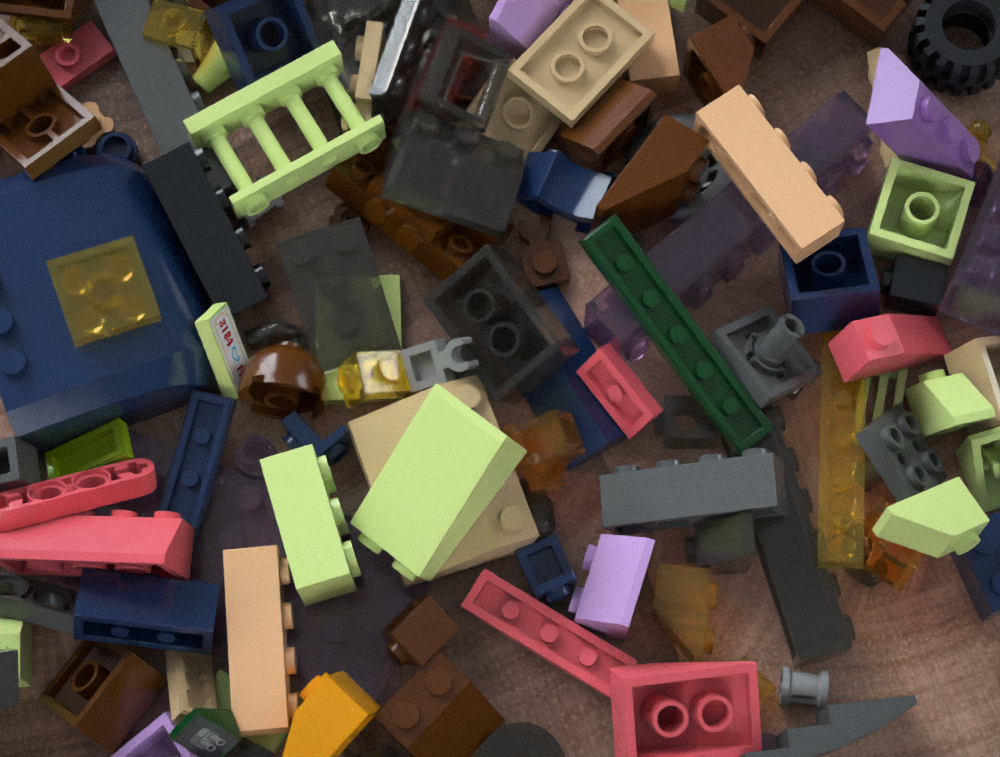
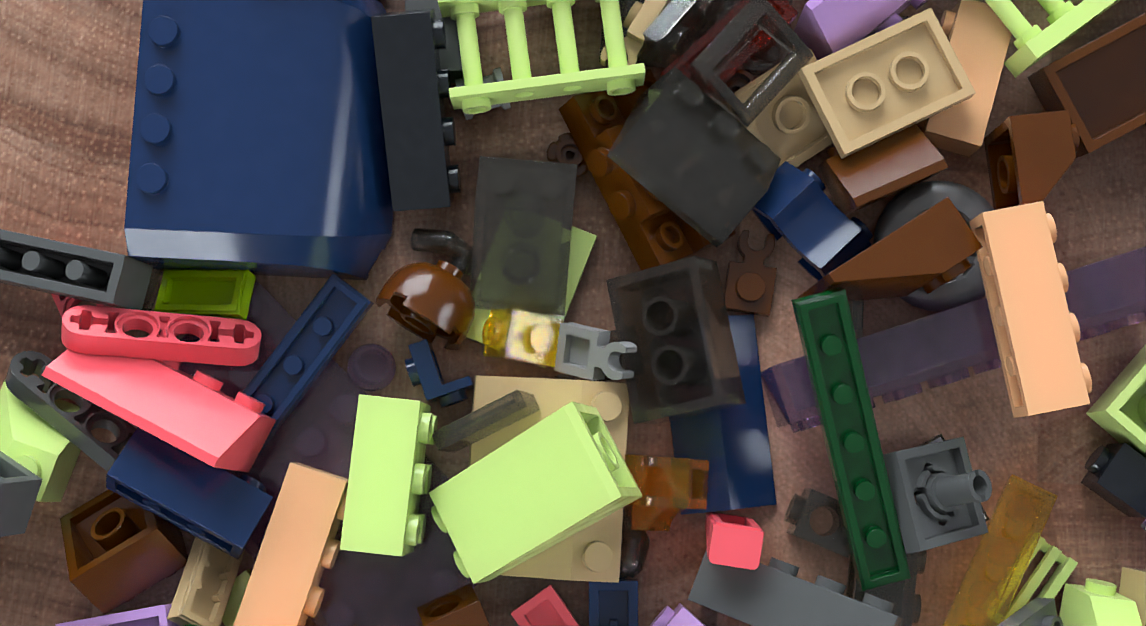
camera: 25 degrees right, 10 degrees up
clear yellow plate [46,235,161,347] -> none
tile [195,302,249,399] -> none
coral plate [576,342,664,440] -> none
dark blue brick [778,227,880,335] -> none
coral slope [828,313,952,383] -> none
none -> clear smoke tile [432,390,540,453]
none -> coral slope [705,512,764,570]

